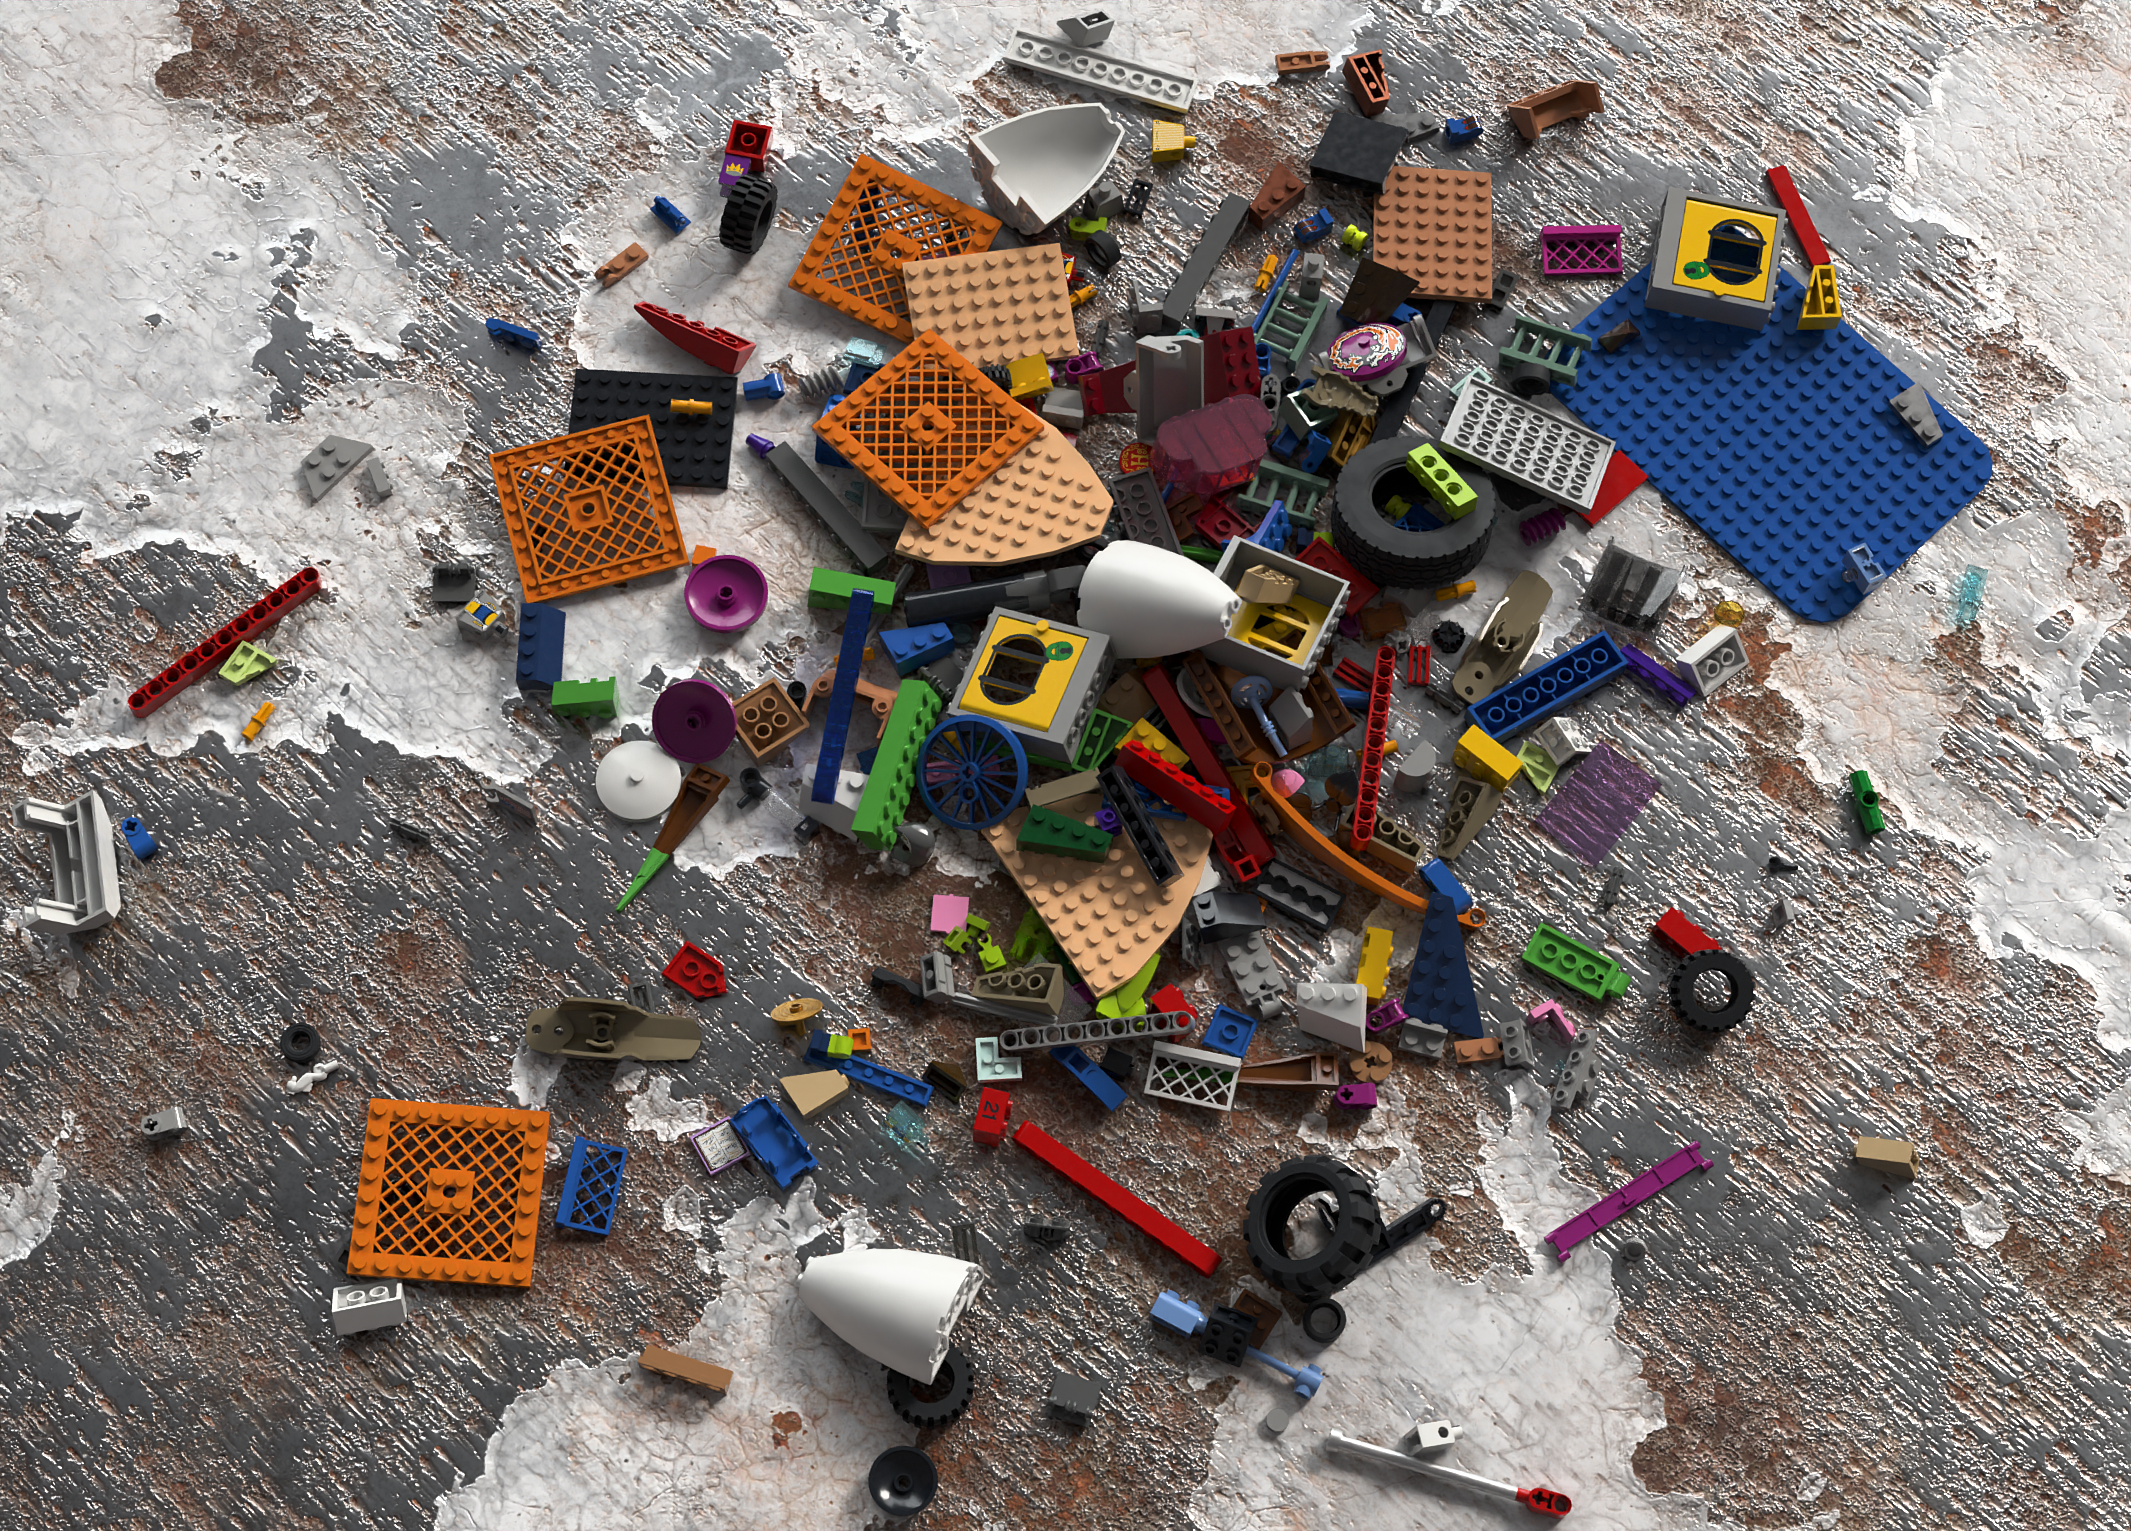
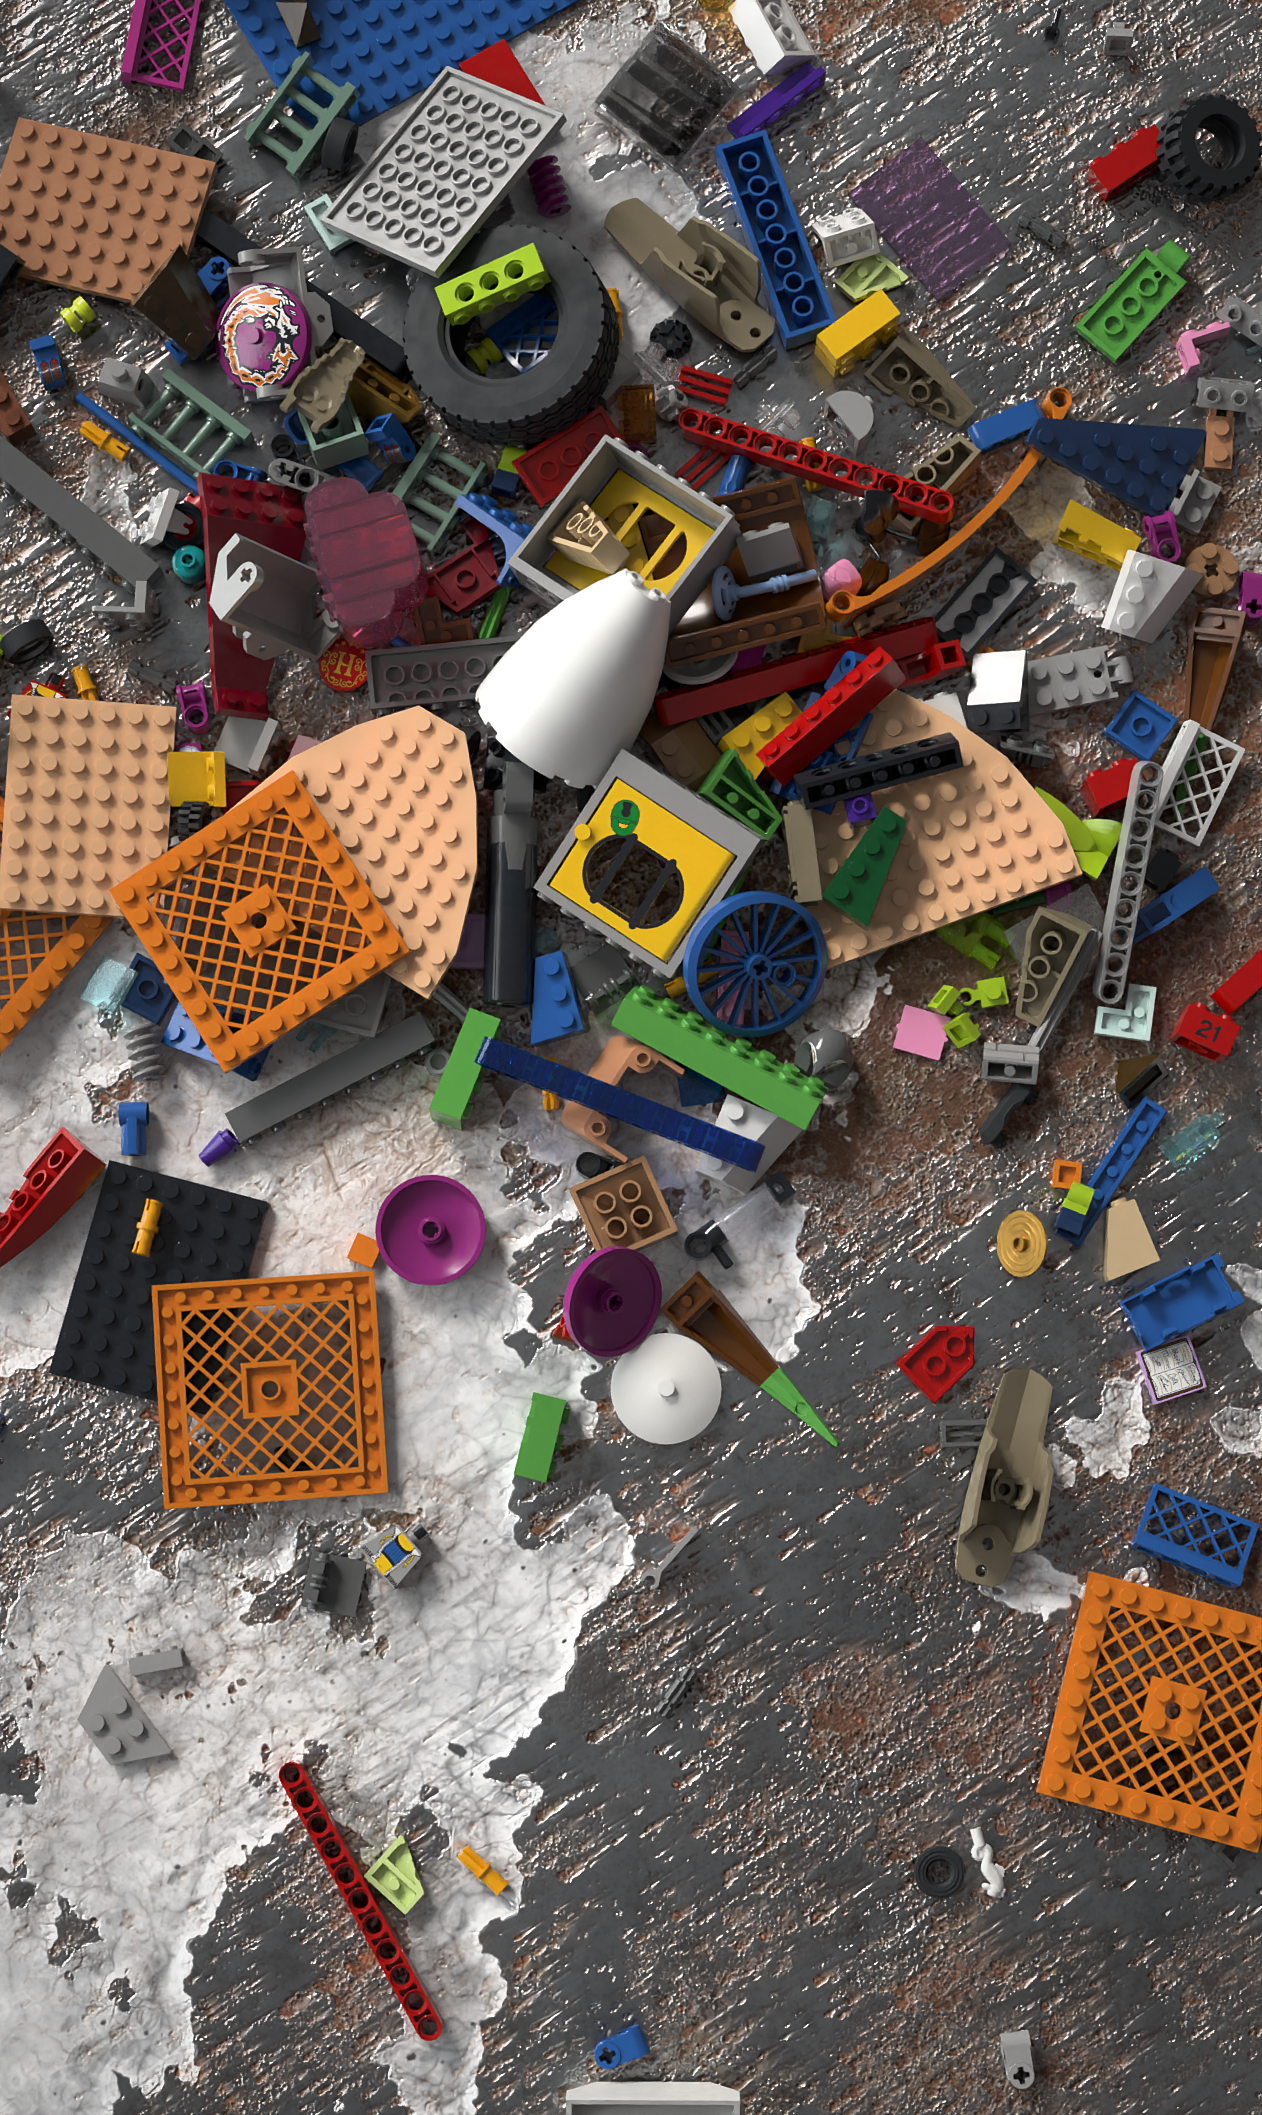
camera: 70 degrees left, 15 degrees up
dark blue slope [516,603,566,690] -> none

